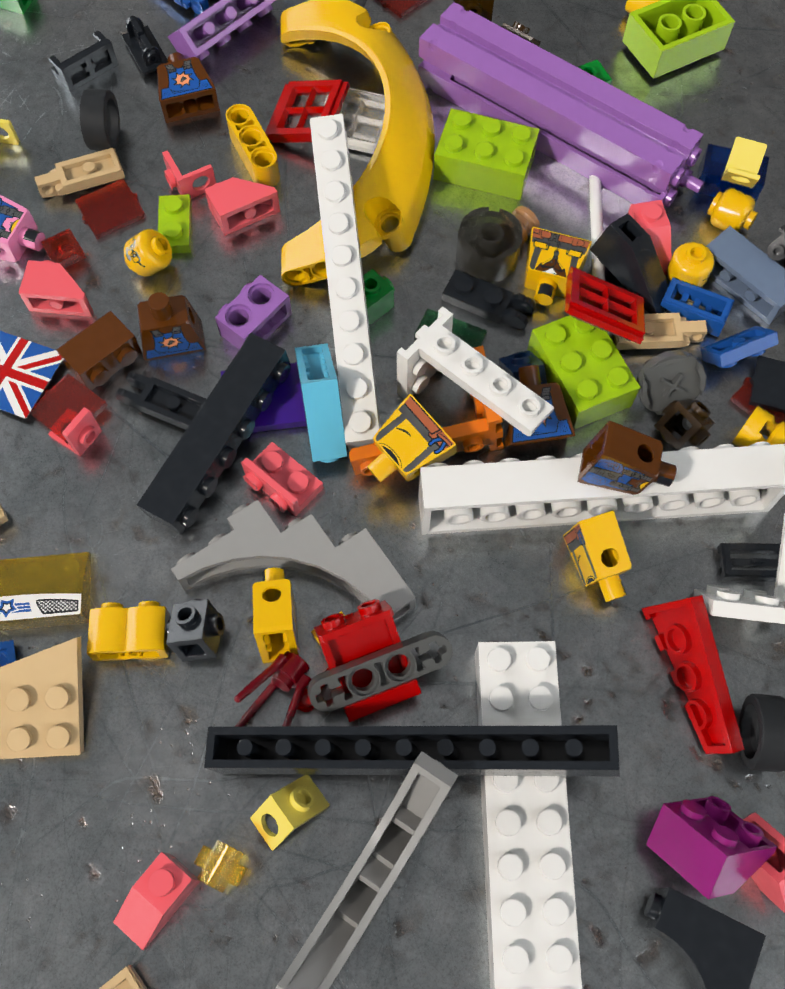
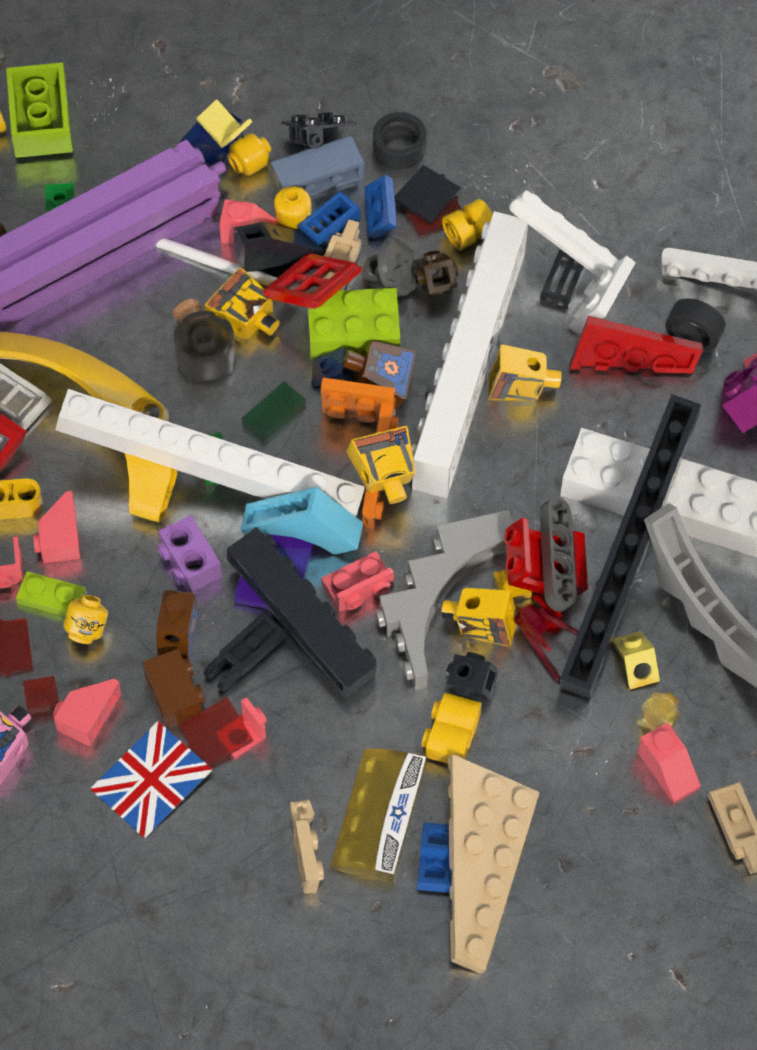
camera: 70 degrees left, 5 degrees down
white bracket [397,306,554,436] -> none
lime brick [433,108,540,200] -> none
black hinge [442,269,536,330] -> none
reddish brown torso [577,420,677,495] -> none

